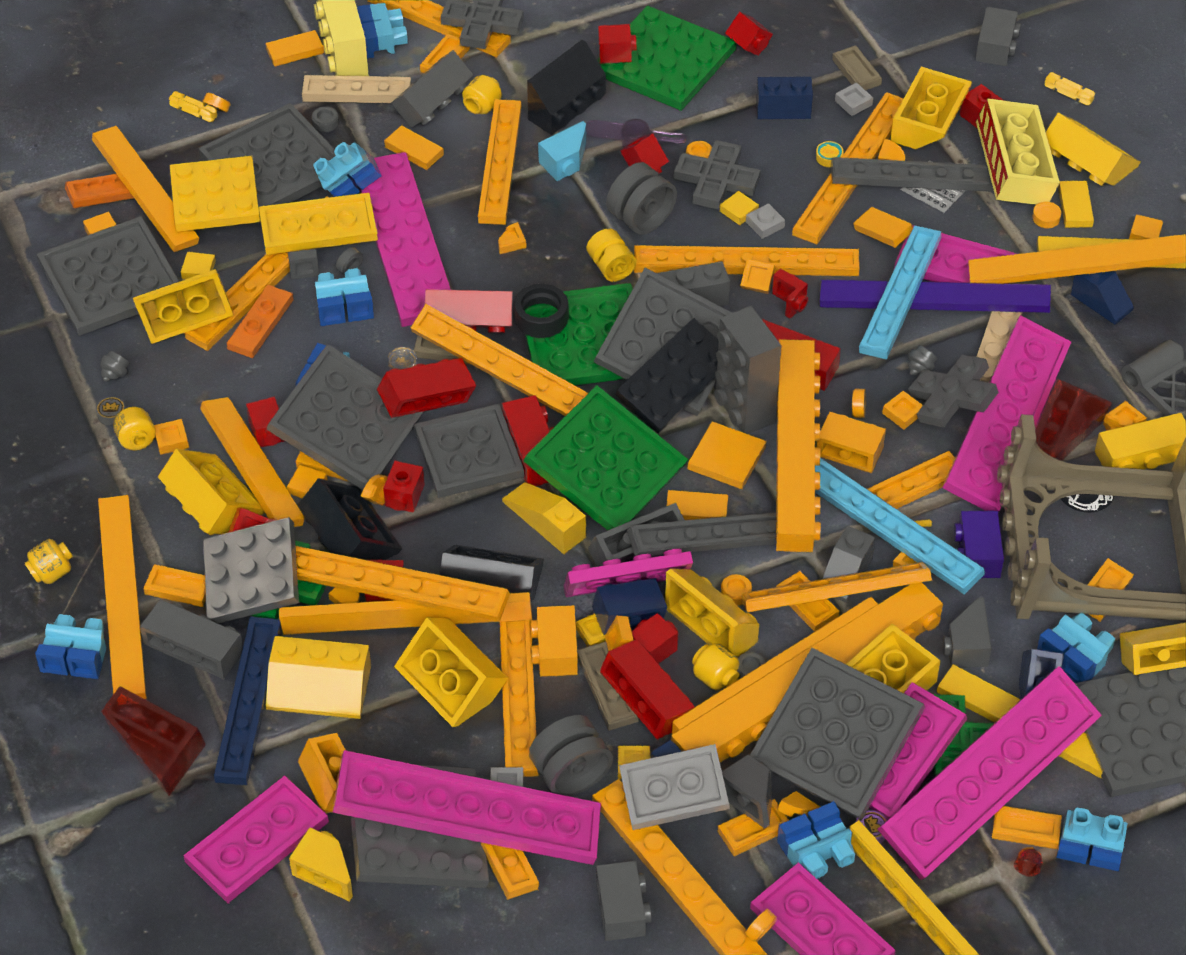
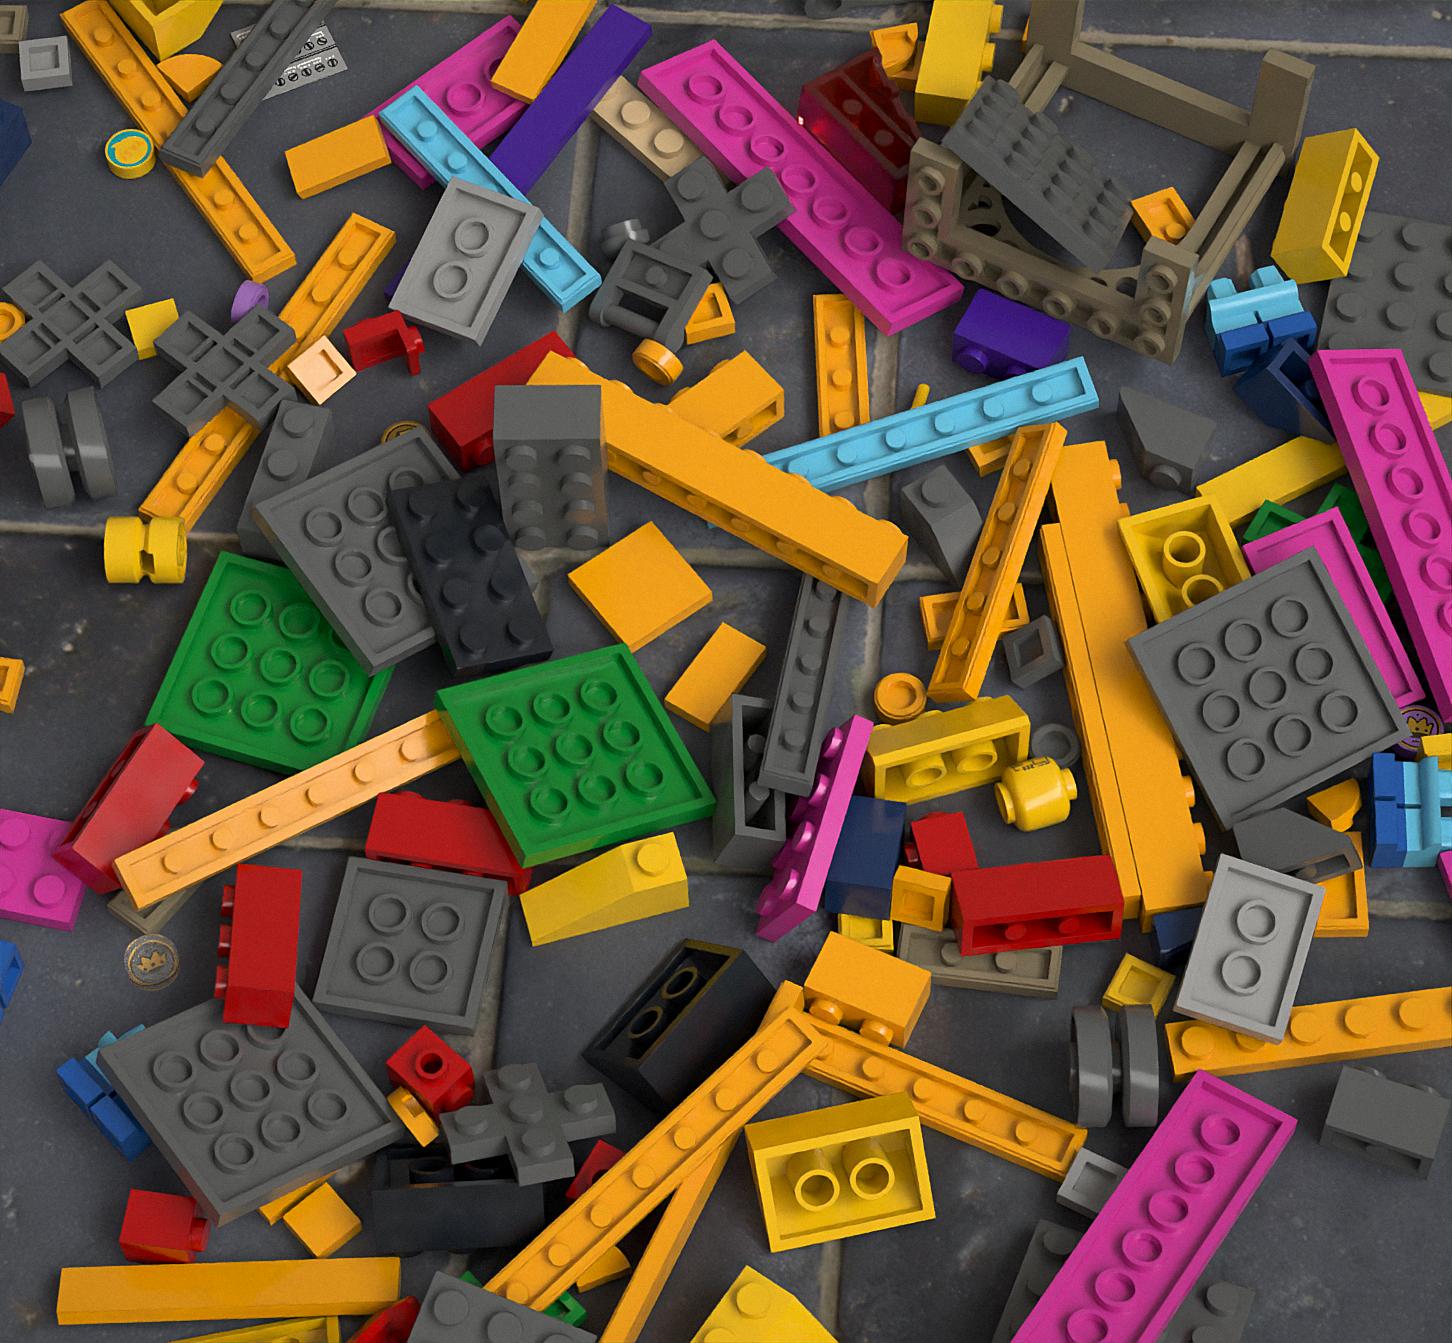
camera: 60 degrees left, 10 degrees up
light orange plate [481,843,539,900] -> none
black tyre [514,283,569,338] -> none
light grey plate [746,203,785,239] -> none
none -> dark grey plate [152,303,297,439]
none -> medium lavender tile [231,280,269,326]
none -> light grey plate [388,176,544,347]
none -> dark grey plate [439,1062,616,1187]
none -> dark grey plate [589,238,713,354]
none -> dark grey plate [941,75,1134,275]
none -> dark grey plate [1002,615,1066,689]

